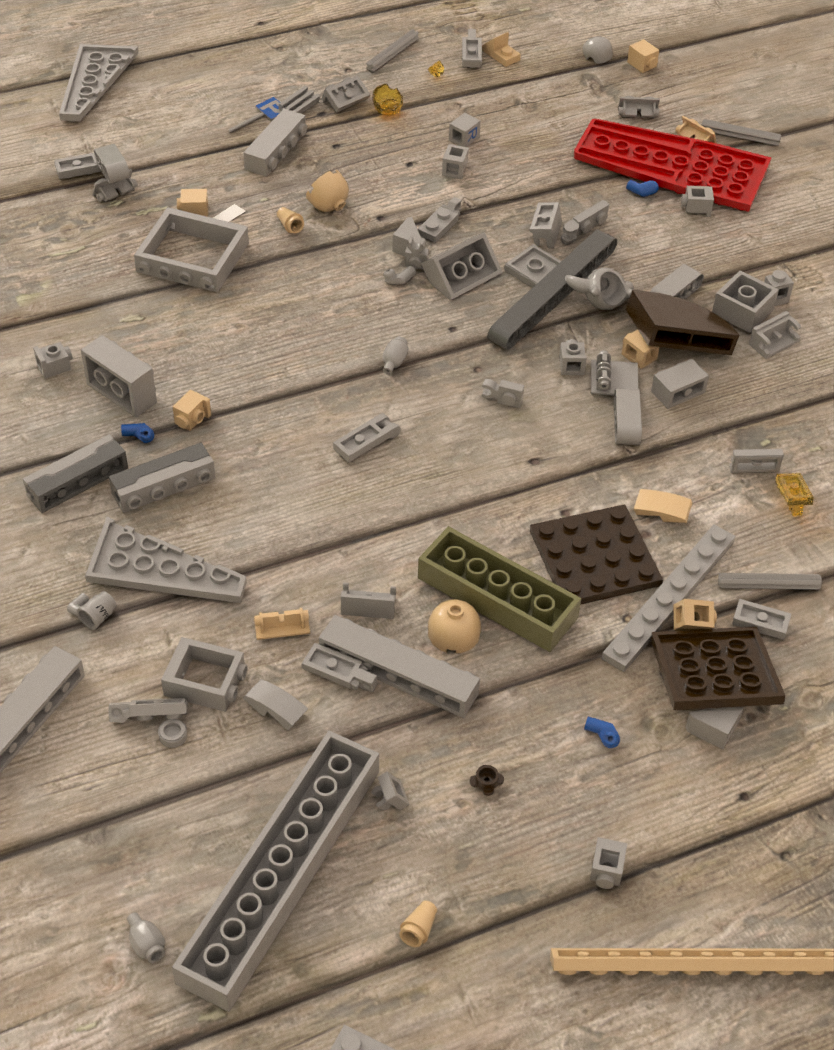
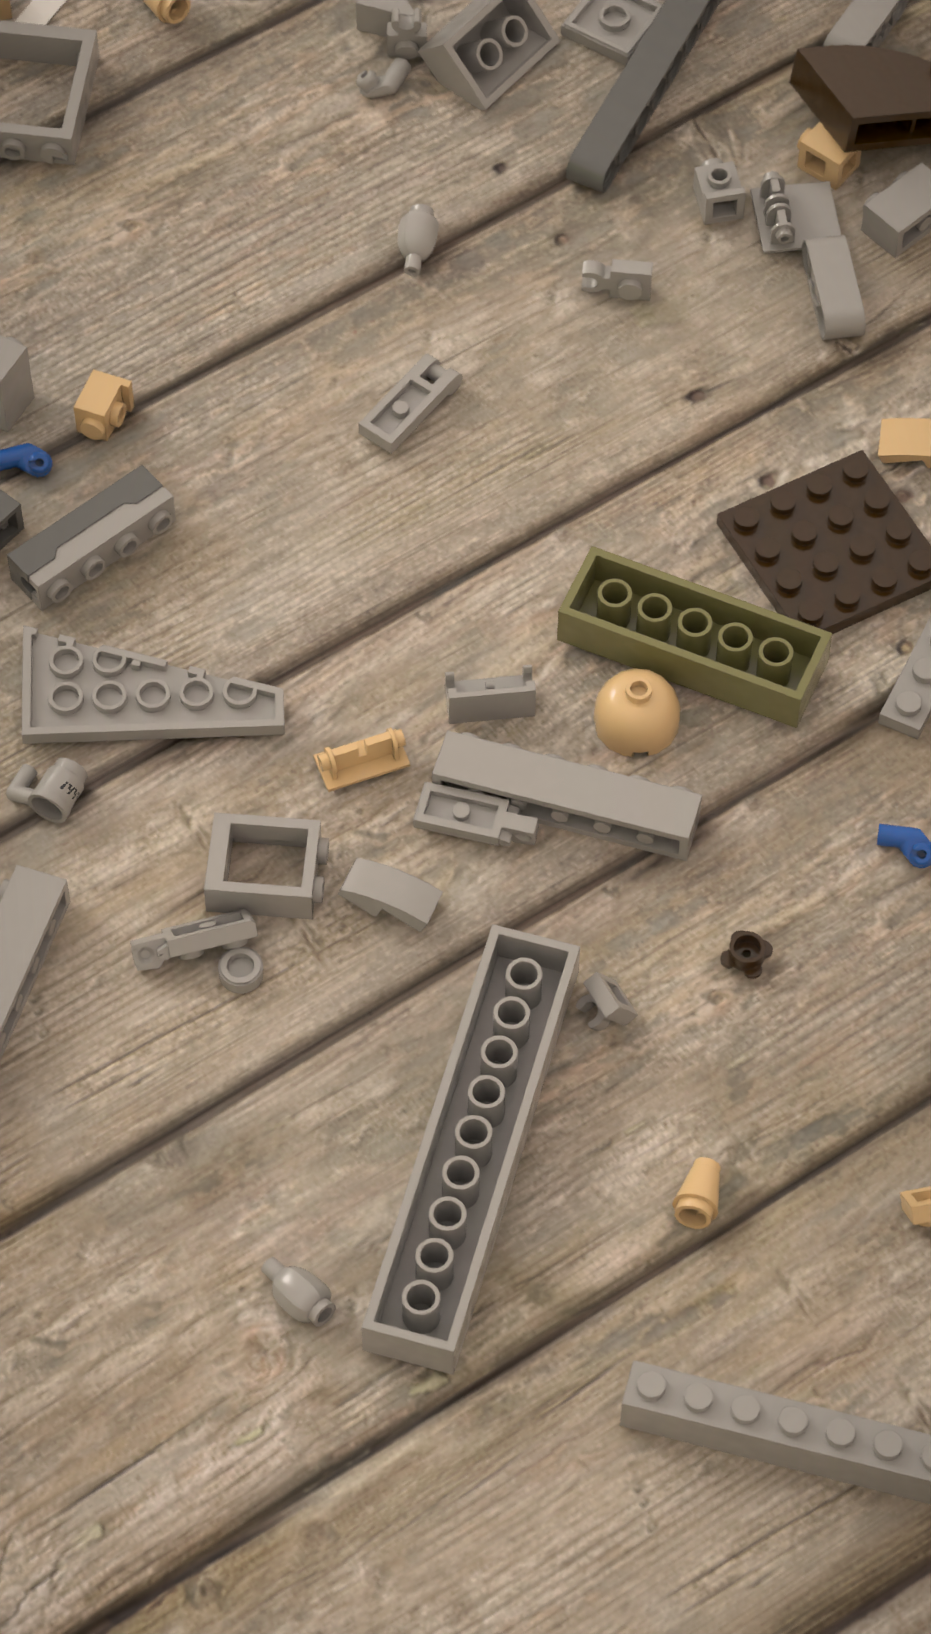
camera: 10 degrees left, 10 degrees up
light grey piece [565,268,634,310] -> none

